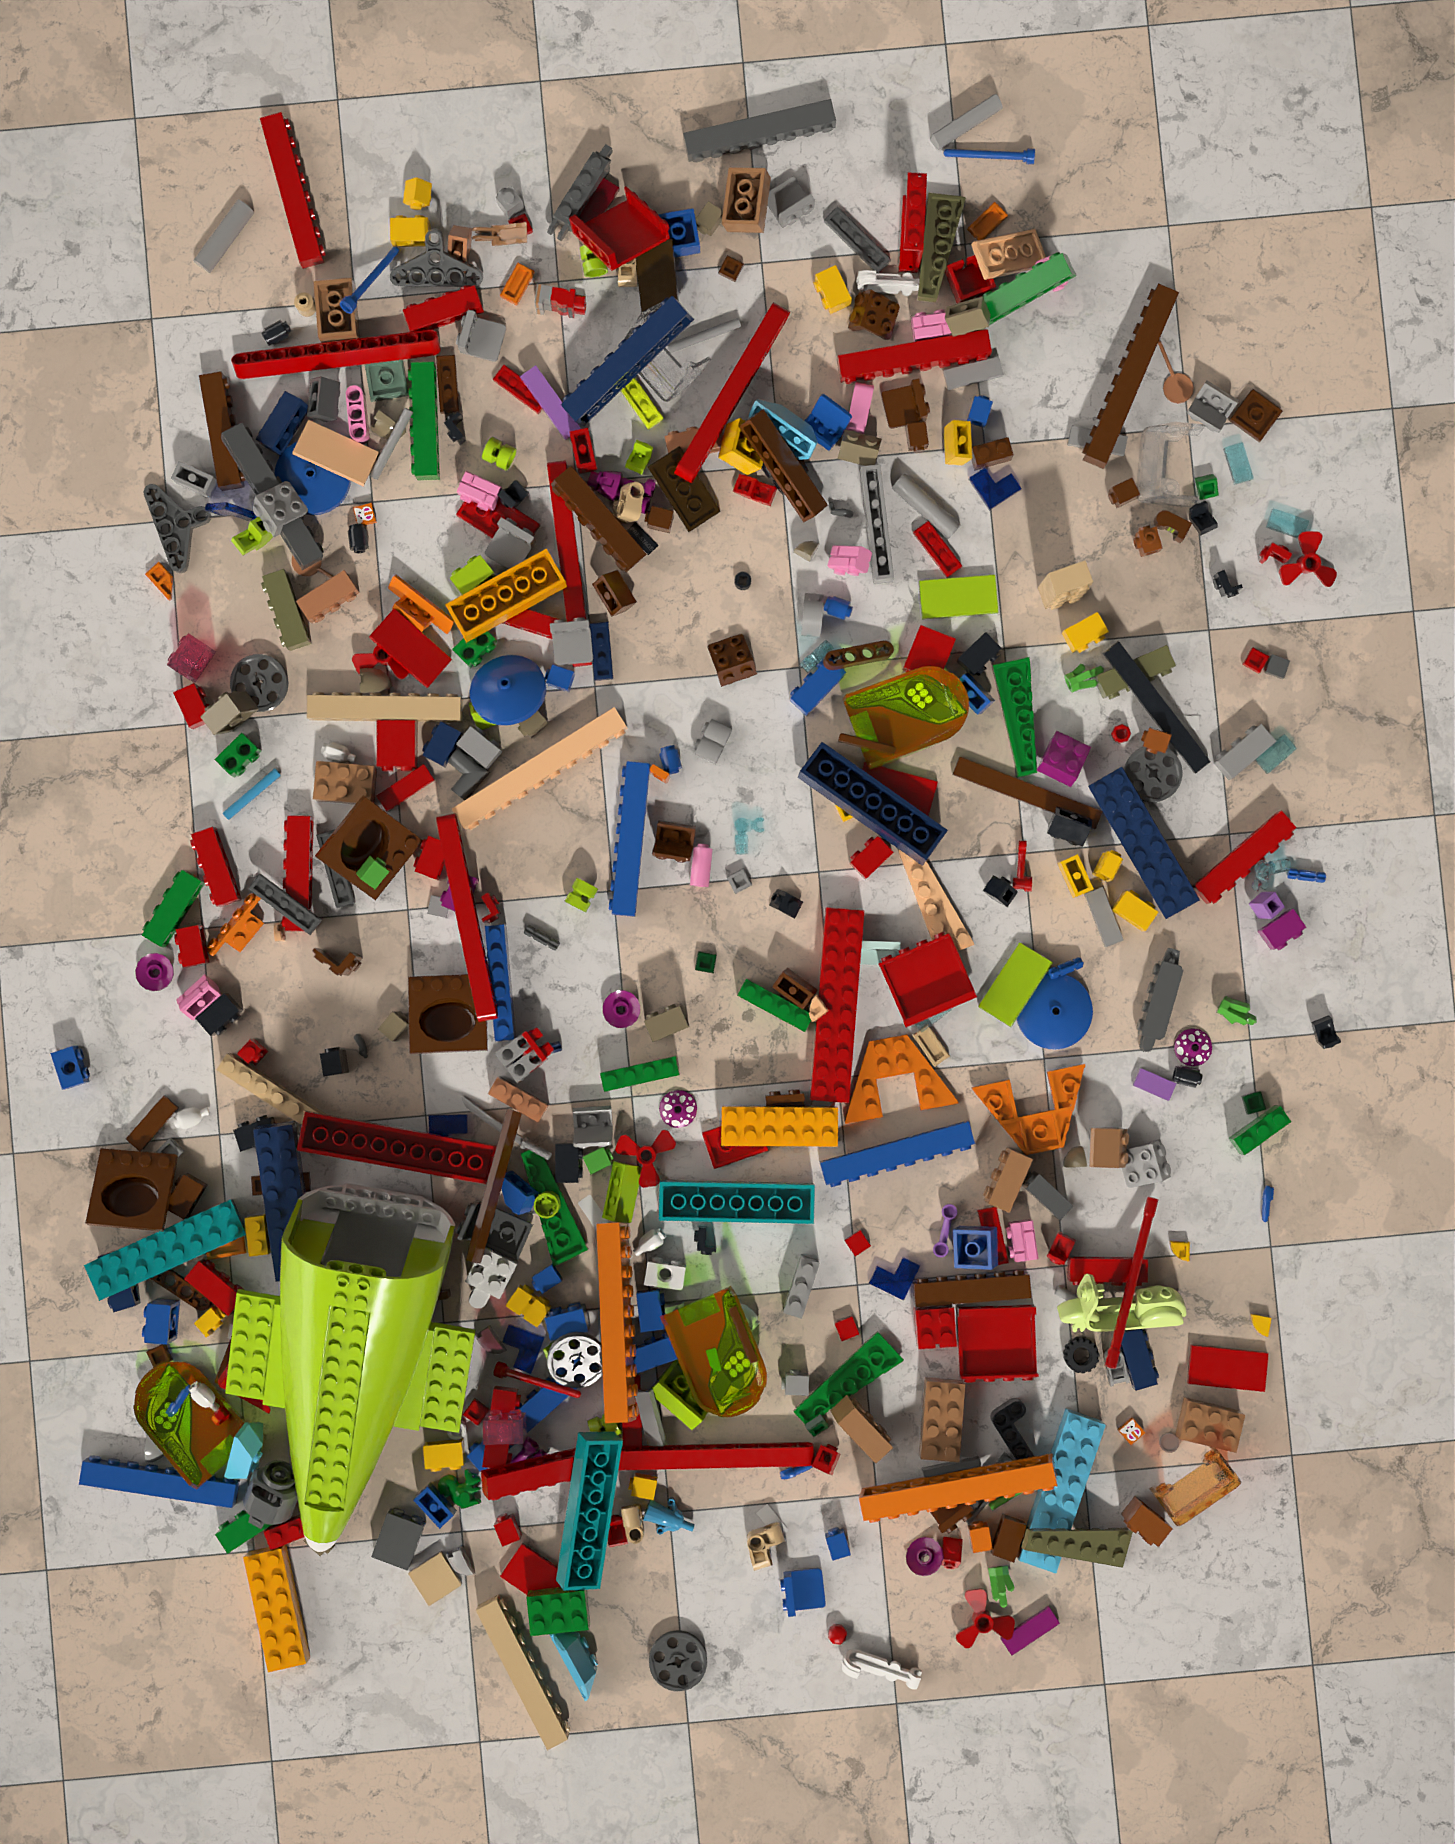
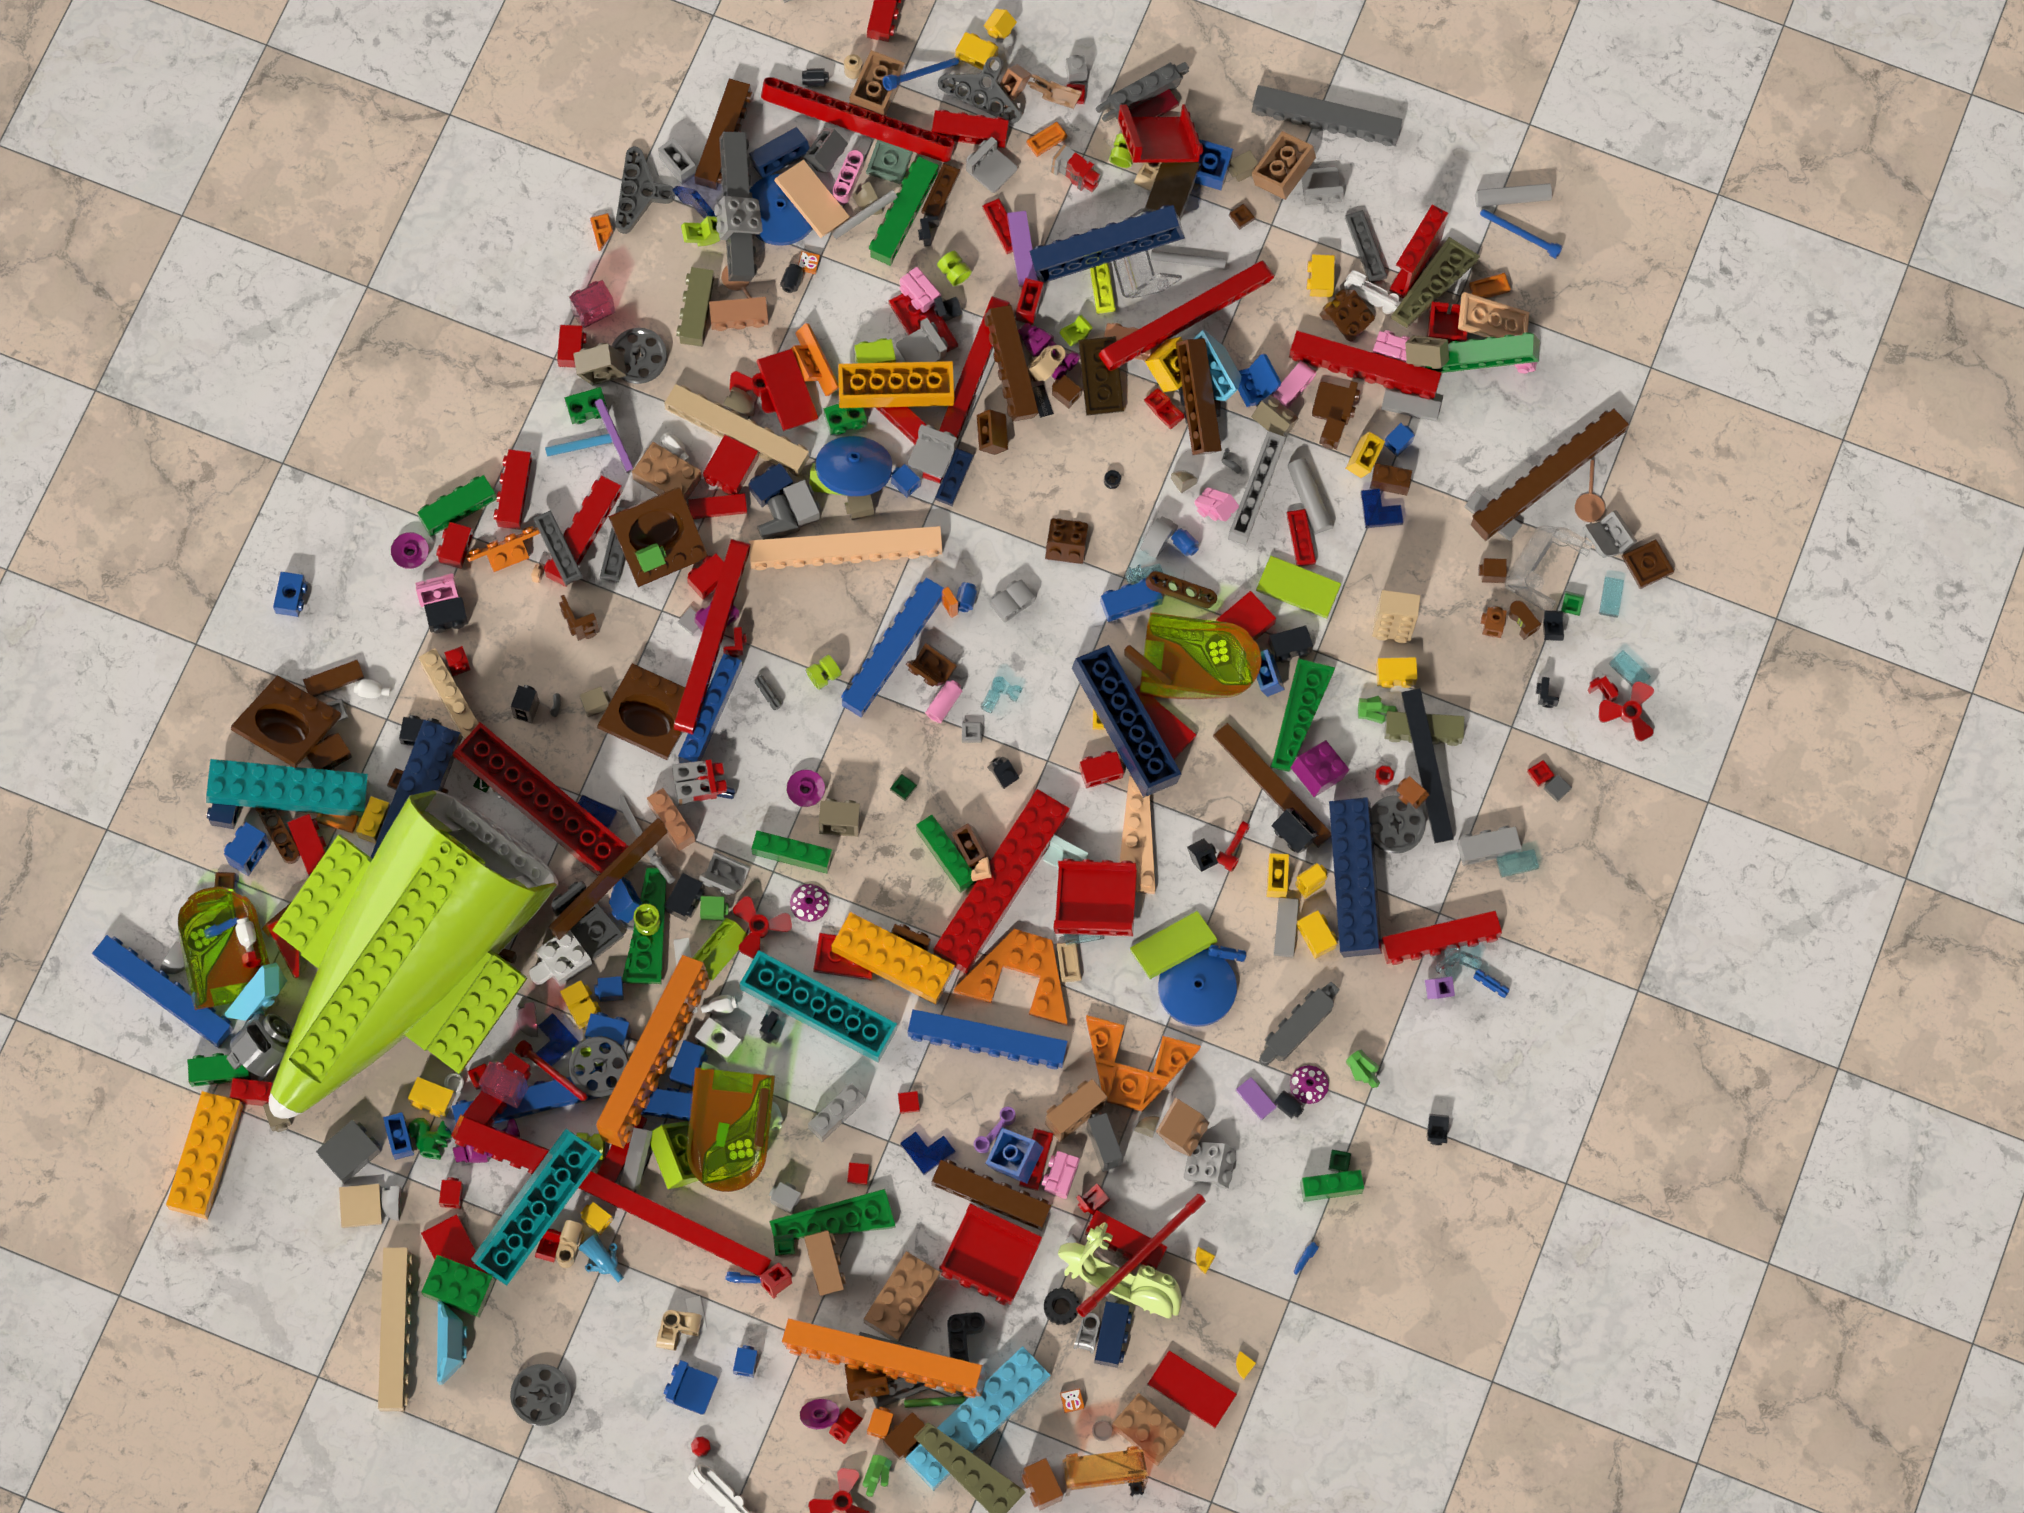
camera: 20 degrees right, 15 degrees down
yellow brick [194,1305,226,1338] -> none
red piece [914,1305,957,1350] -> none
magenta brick [1258,909,1307,951] -> none
none -> medium lavender tile [595,399,633,473]

